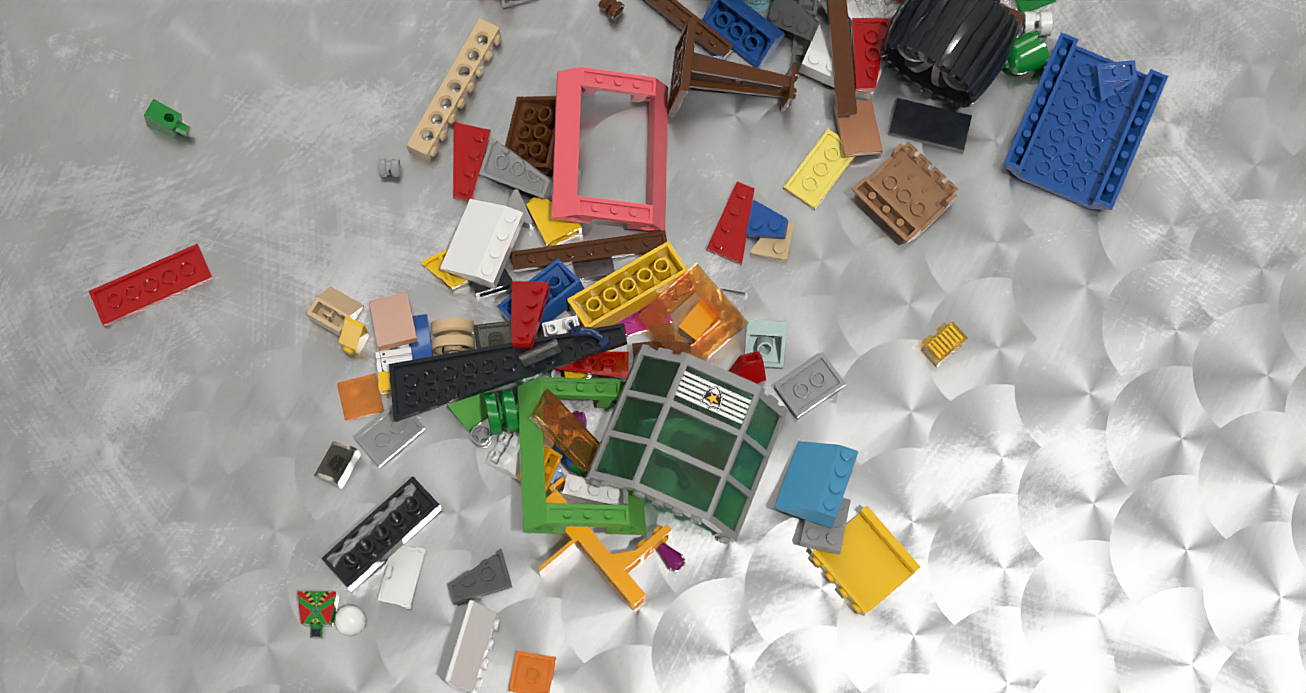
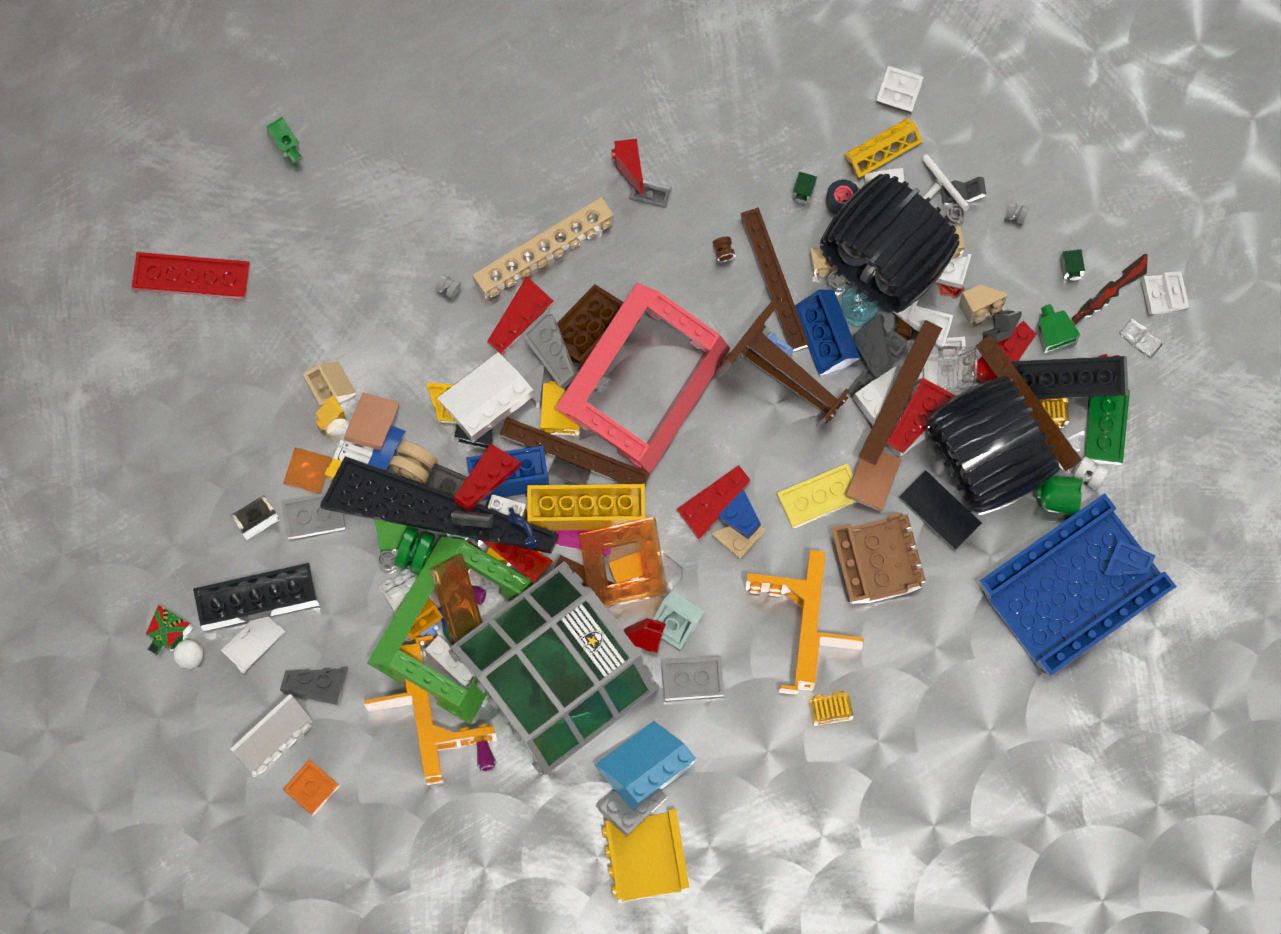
camera: 30 degrees right, 0 degrees up
none -> light orange piece [746,550,864,695]

